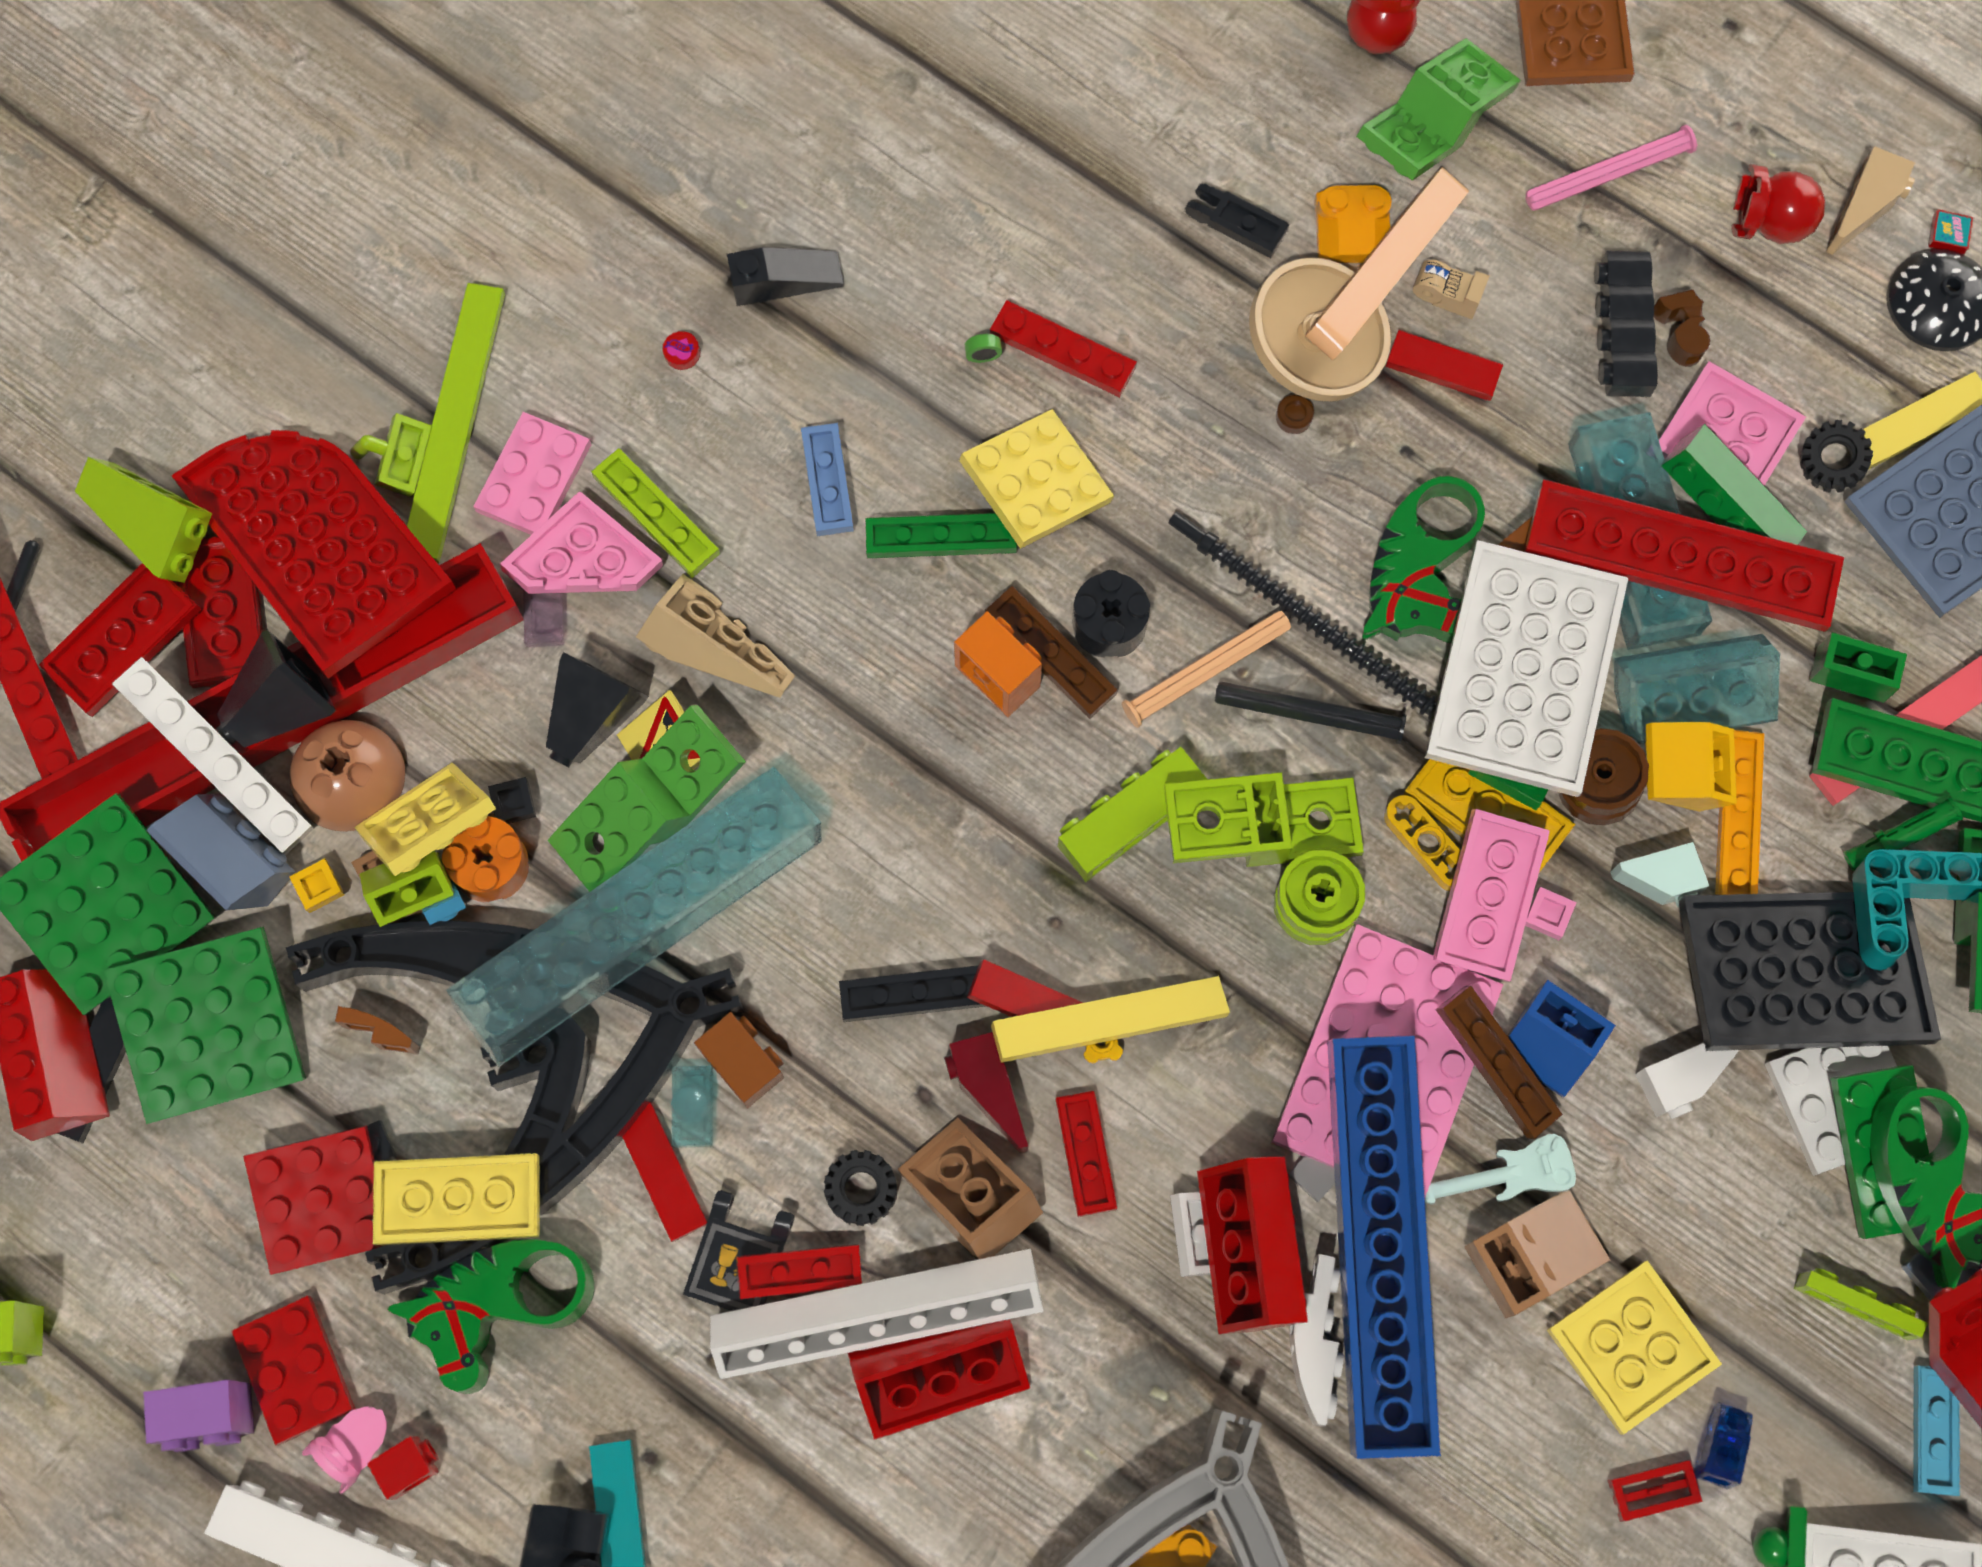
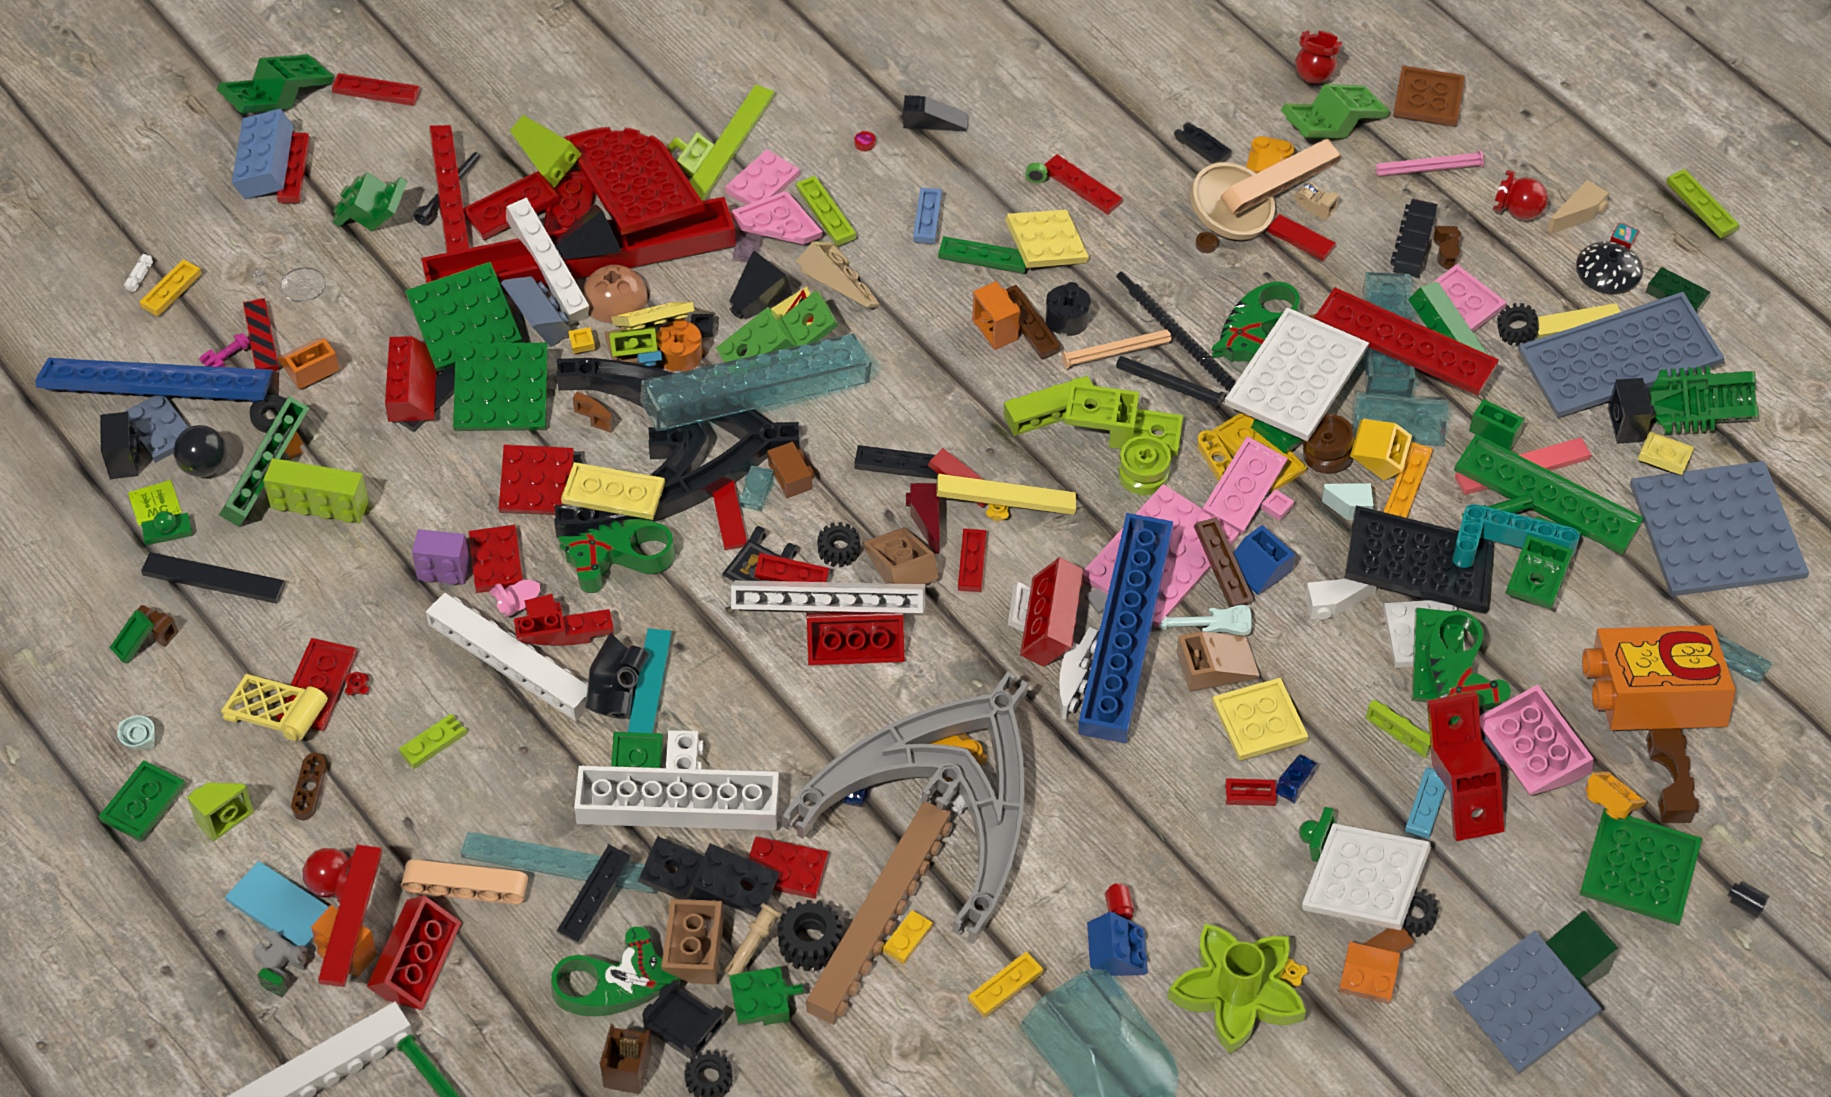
camera: 15 degrees right, 20 degrees down
none -> red slope [513,609,614,645]

